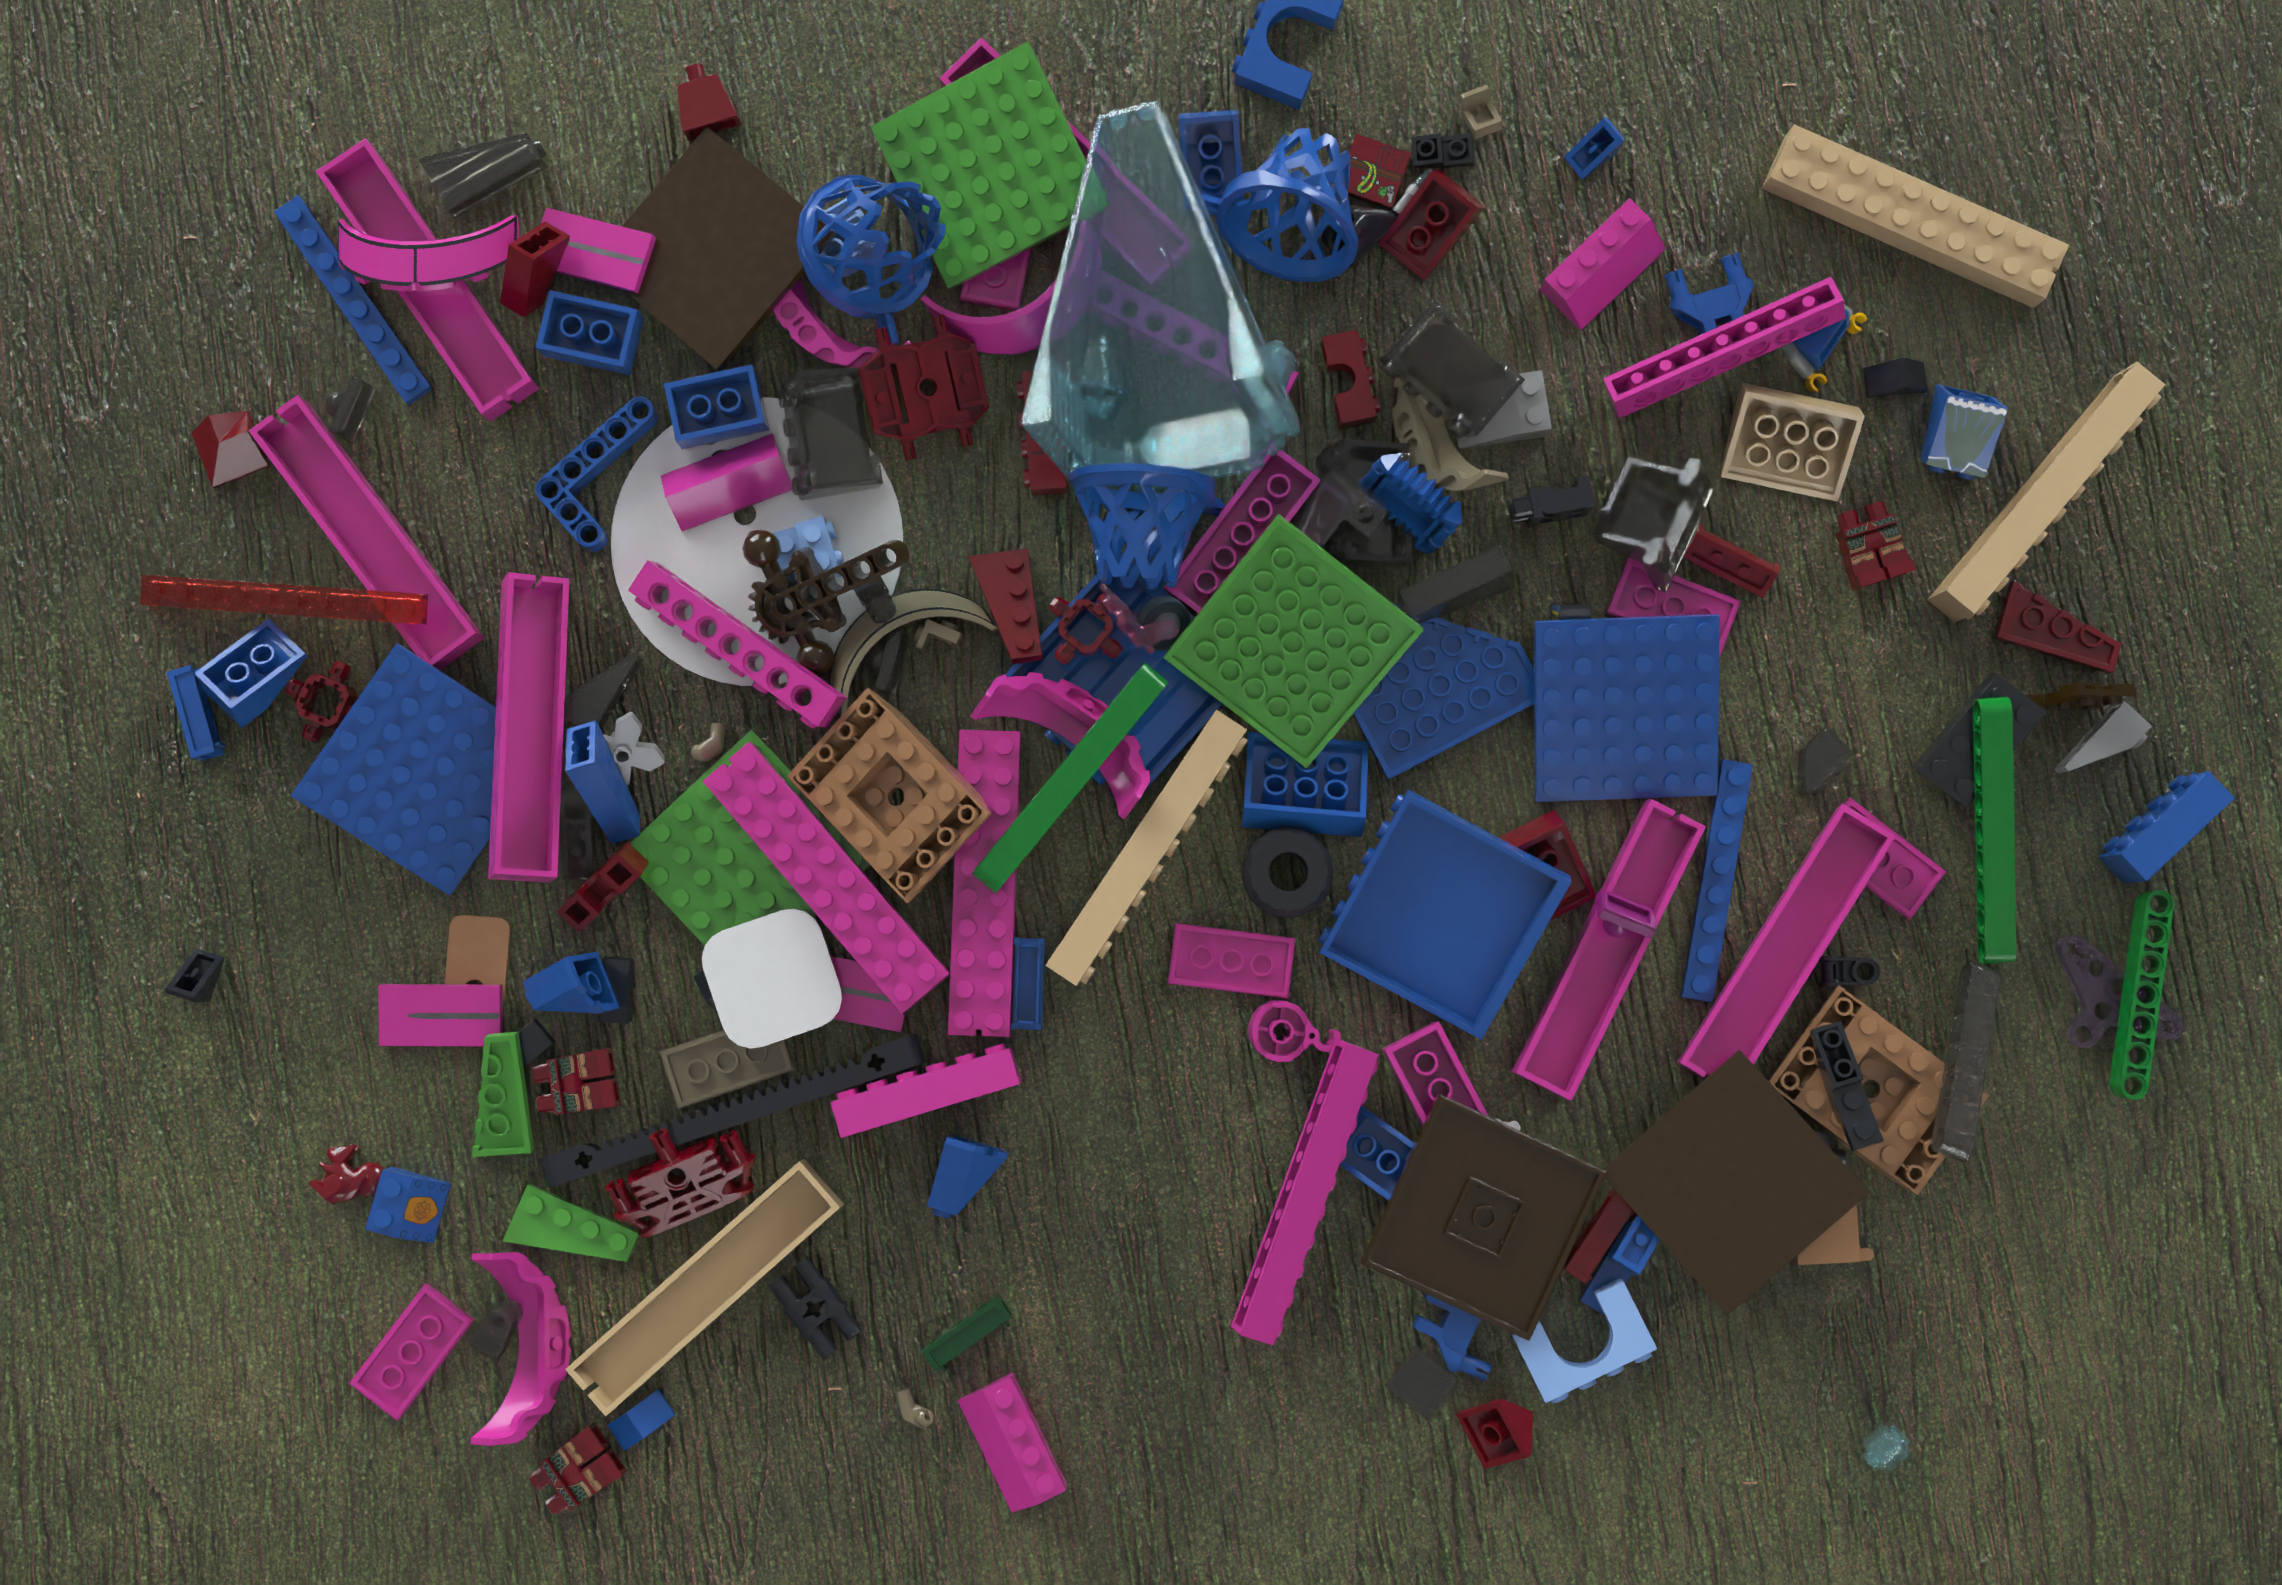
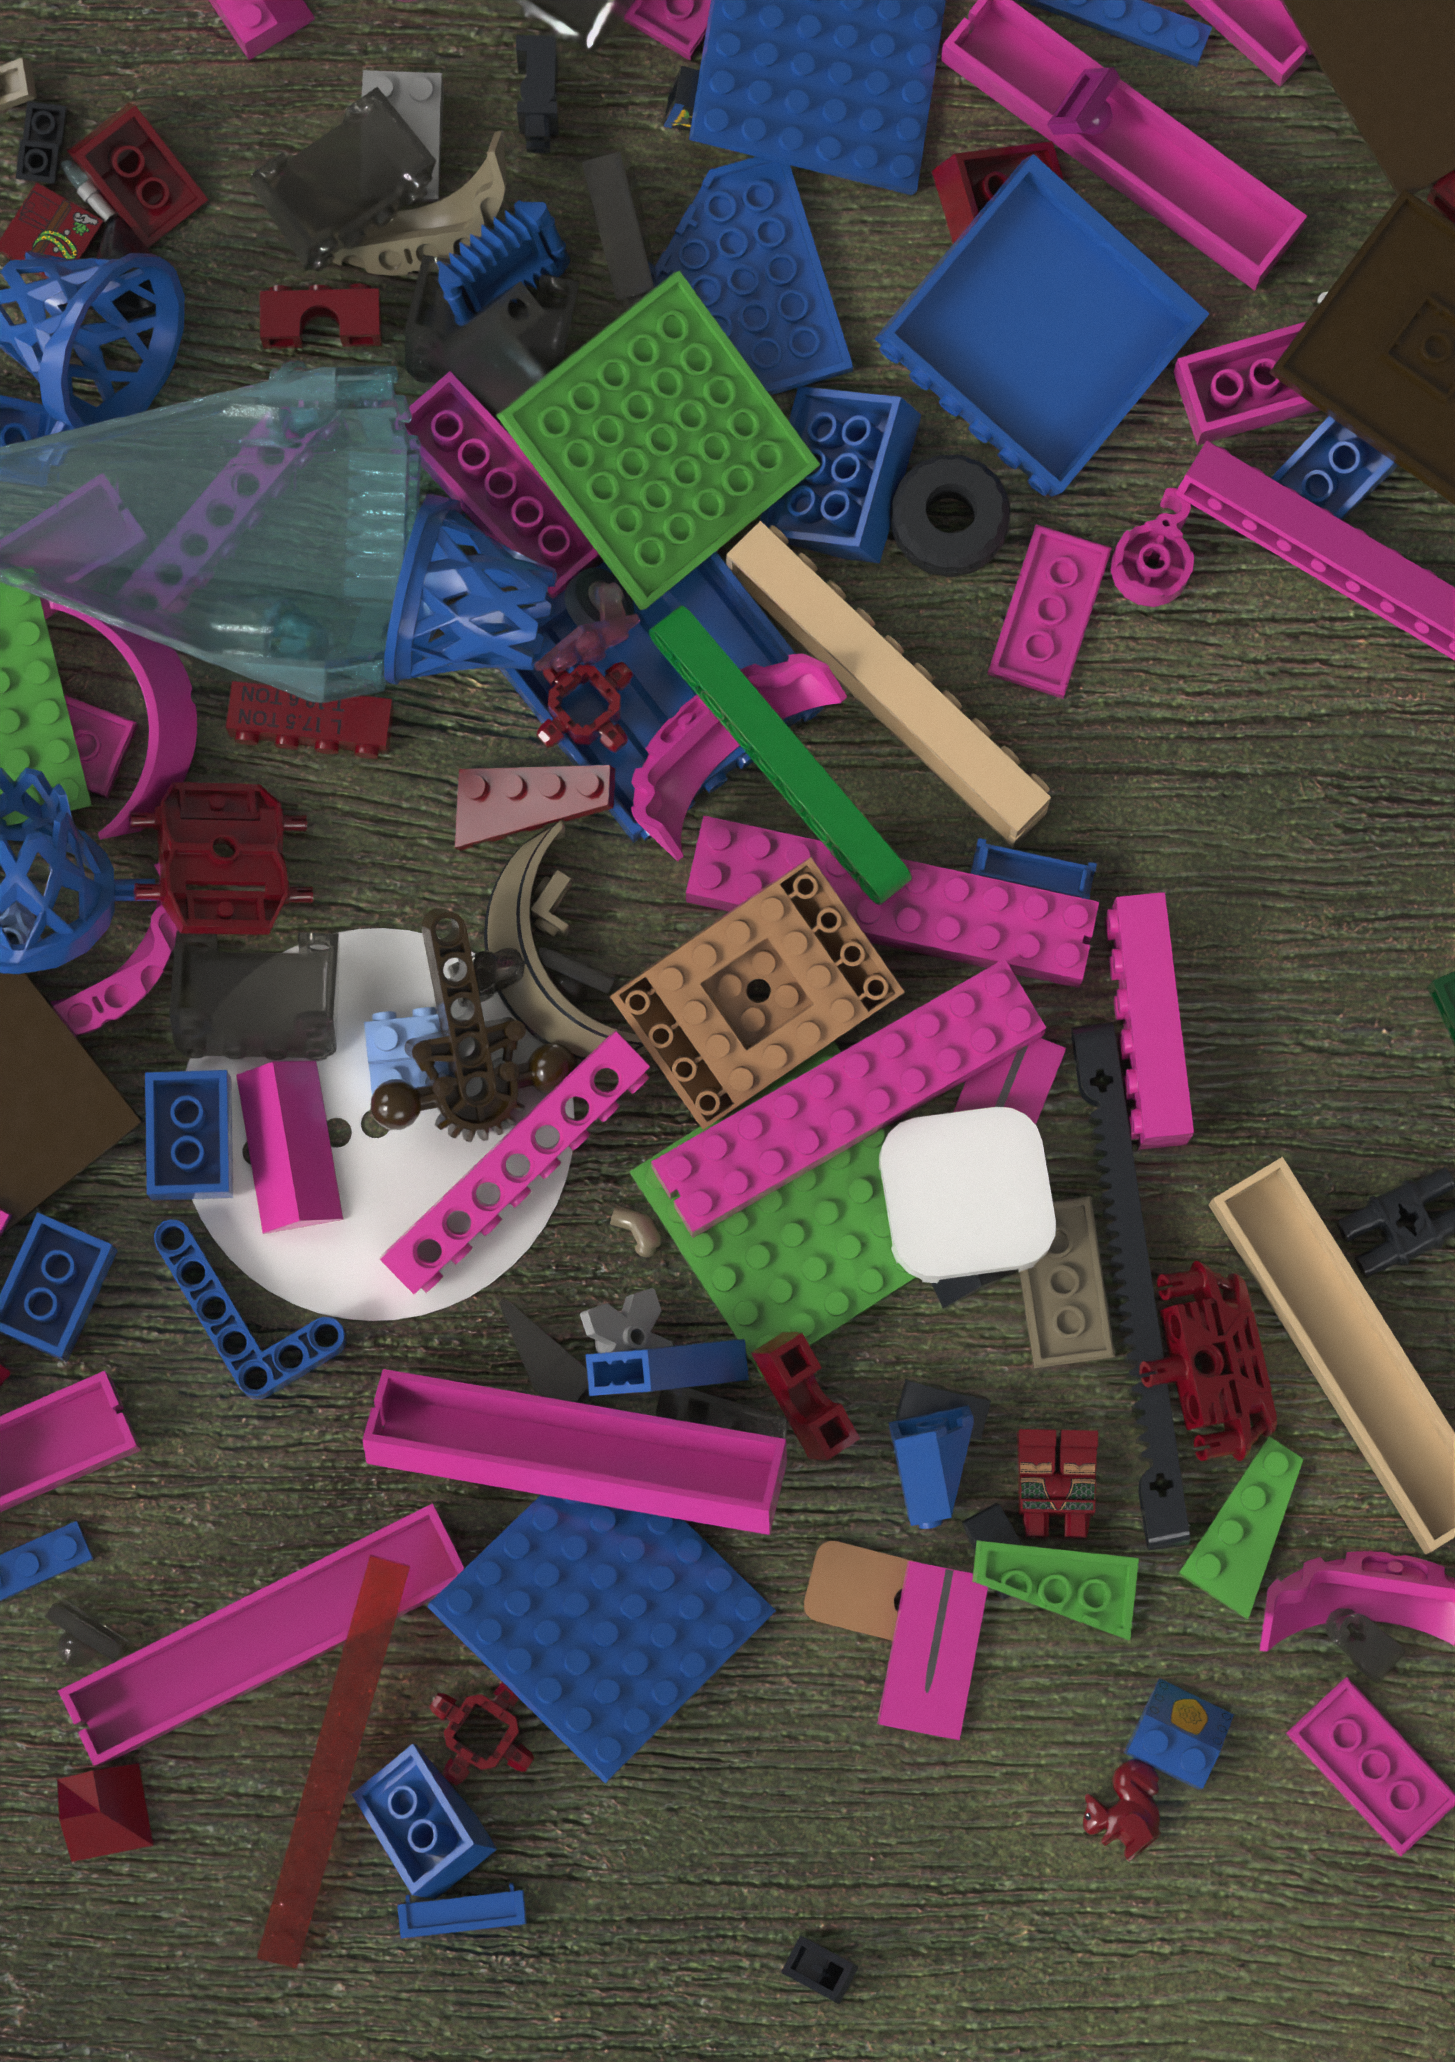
camera: 80 degrees left, 5 degrees down
blue slope [927,1134,1009,1218] -> none

